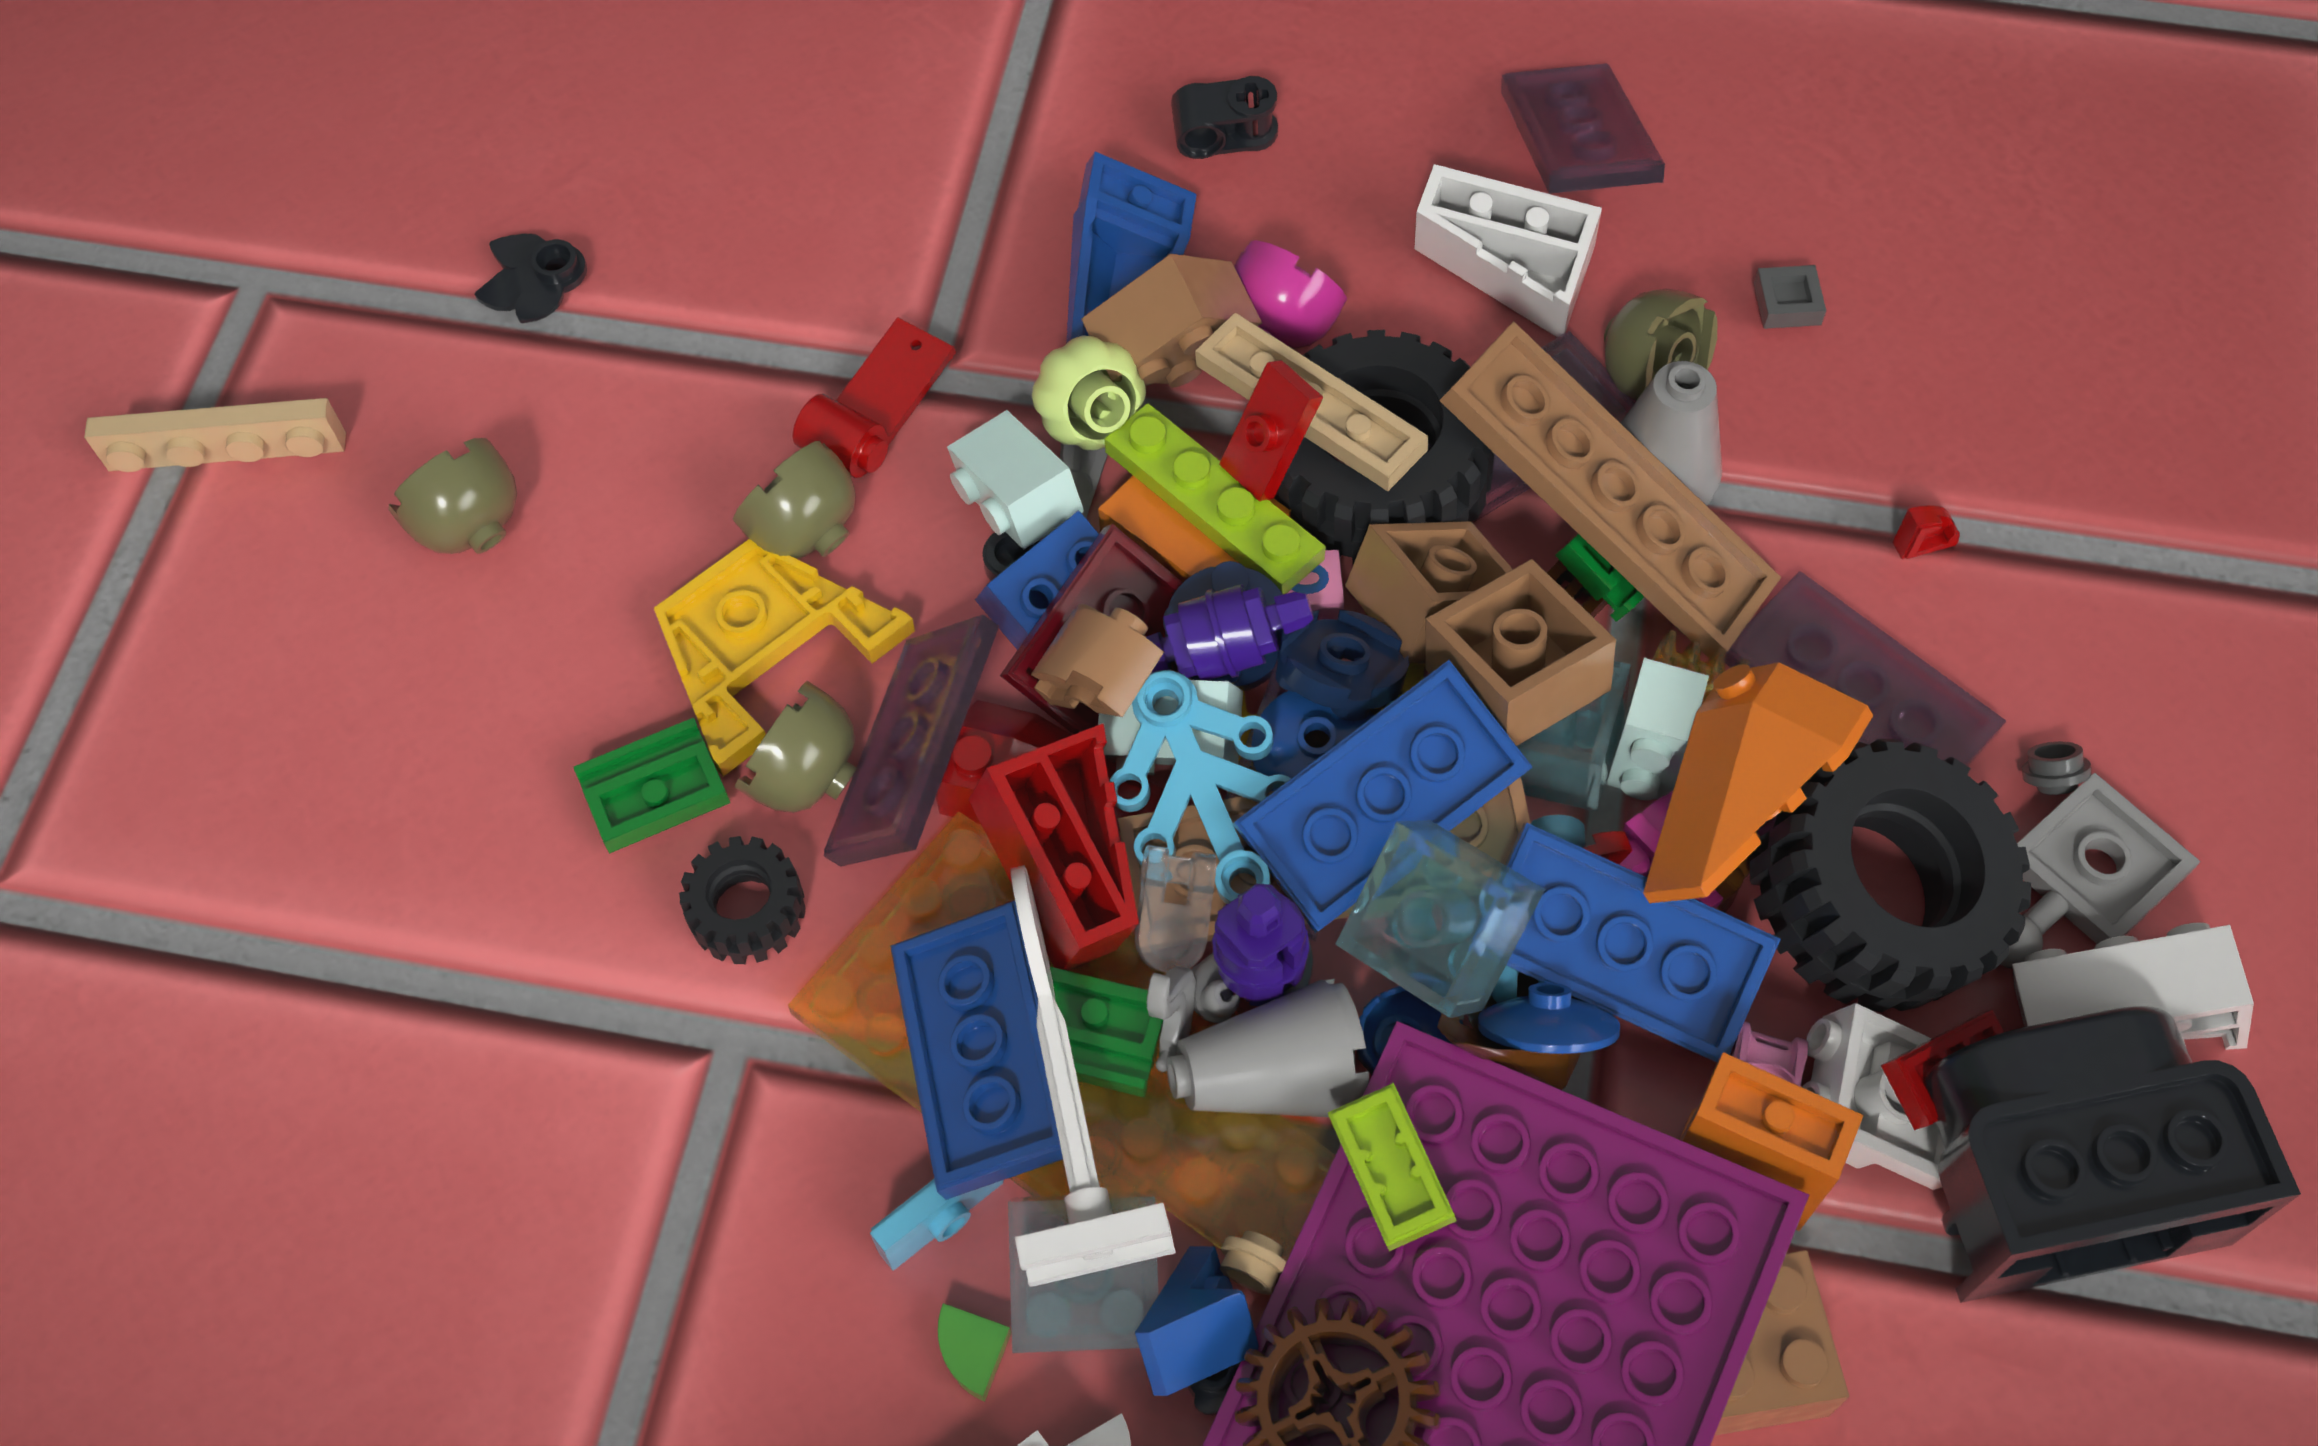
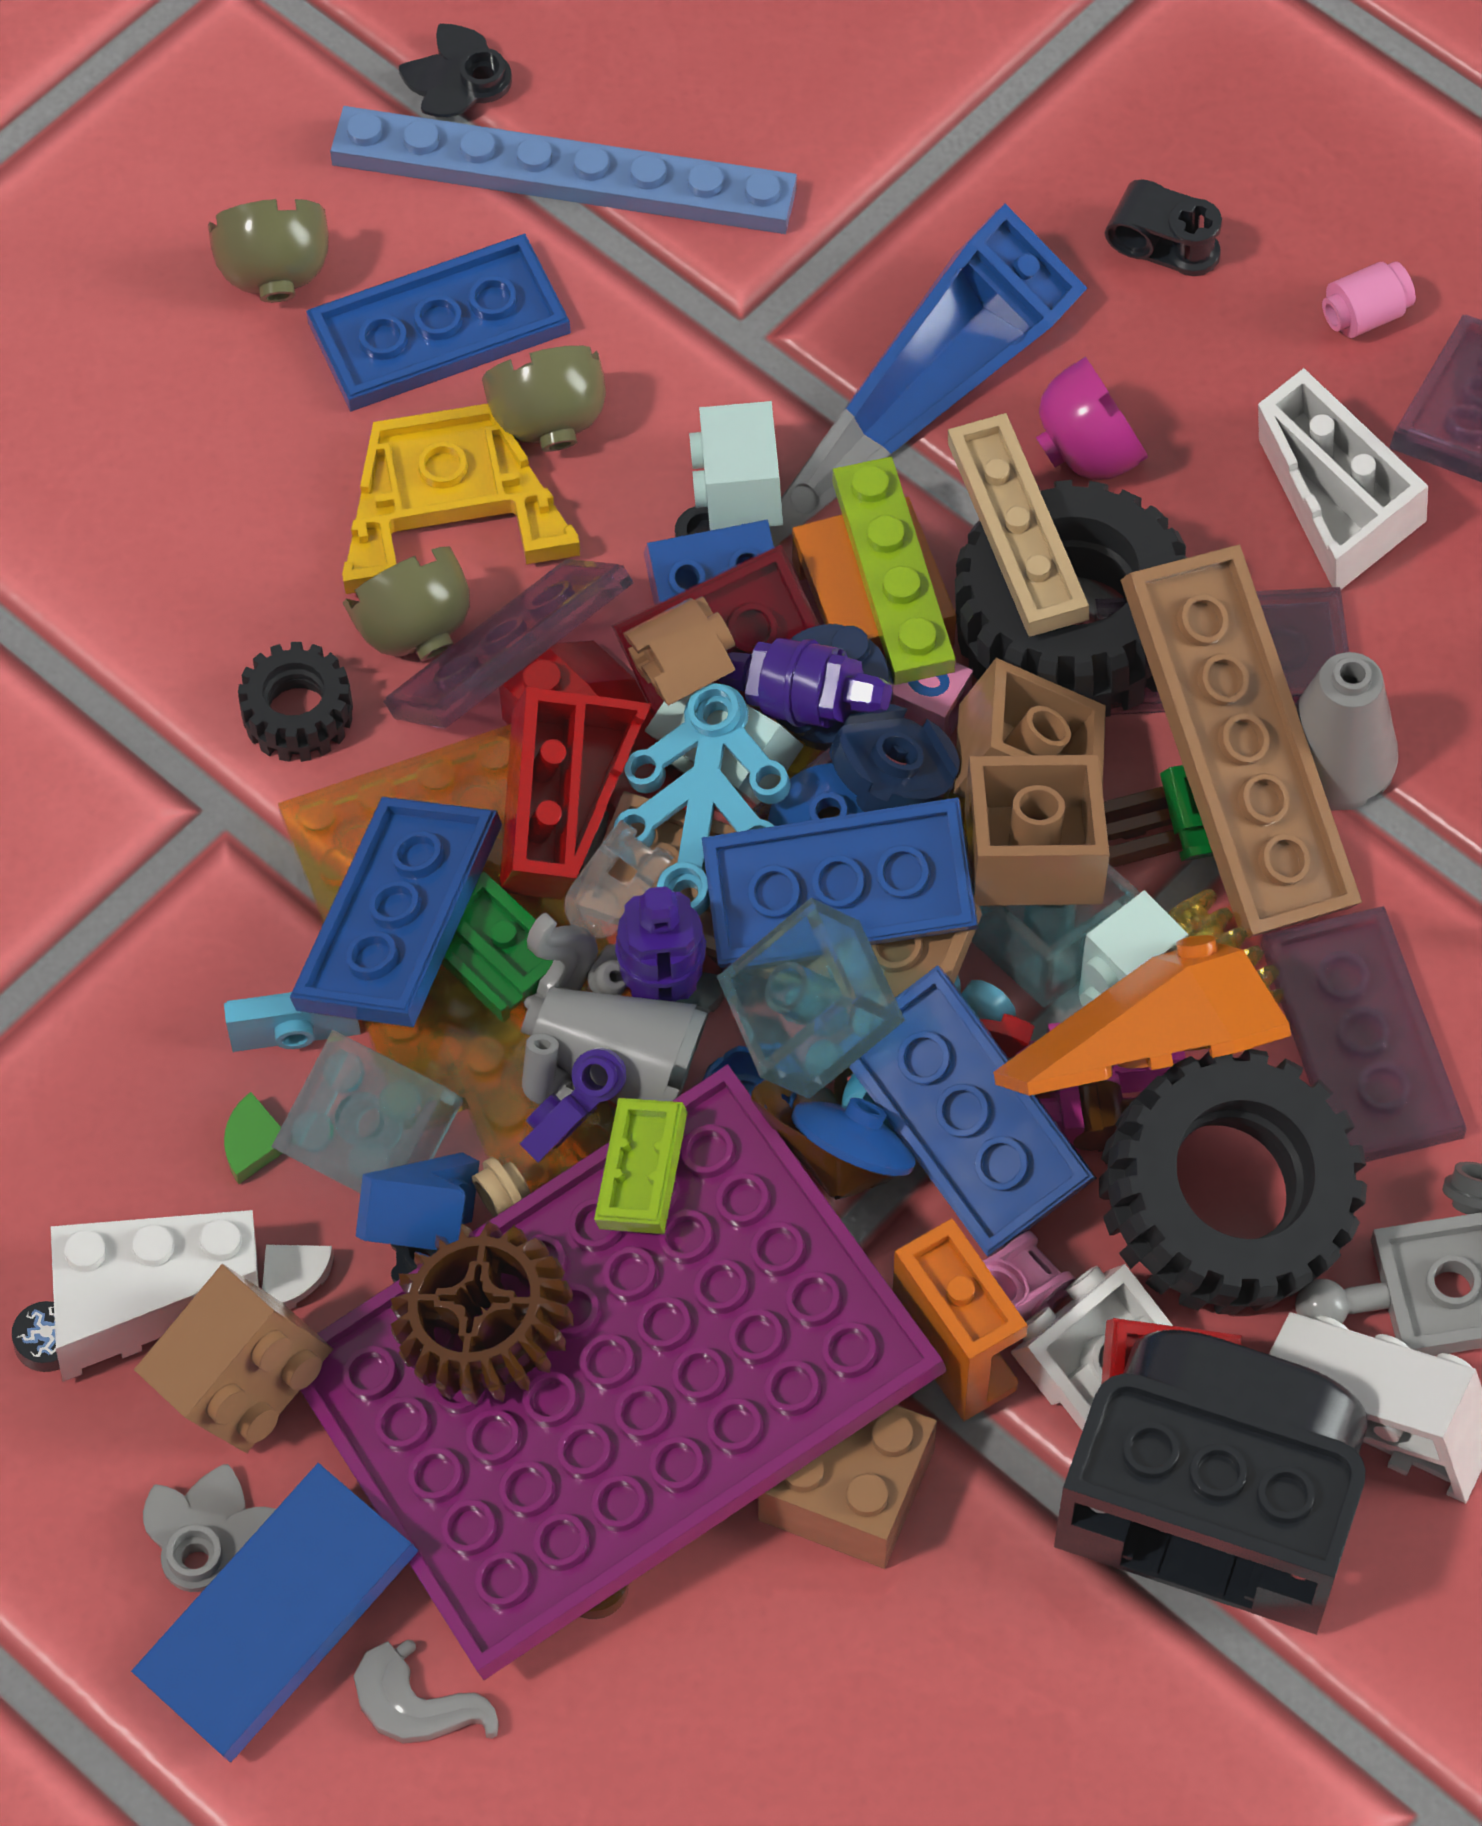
camera: 30 degrees right, 0 degrees up
tan plate [84,398,346,472] -> none
green plate [573,717,730,854] -> none
red door [792,317,956,478] -> none
white piece [1011,865,1176,1287] -> none
yellowish green plant [1032,335,1146,450] -> none
medium nougat brick [1081,254,1262,388] -> none
red plate [1219,360,1323,502] -> none
olive cylinder [1604,289,1718,401] -> none
none -> blue tile [306,233,571,412]
none -> medium blue plate [330,106,797,234]
none -> dark purple plate [520,1048,626,1162]
none -> light grey arm [522,1034,575,1105]
none -> bright pink brick [1322,261,1416,338]

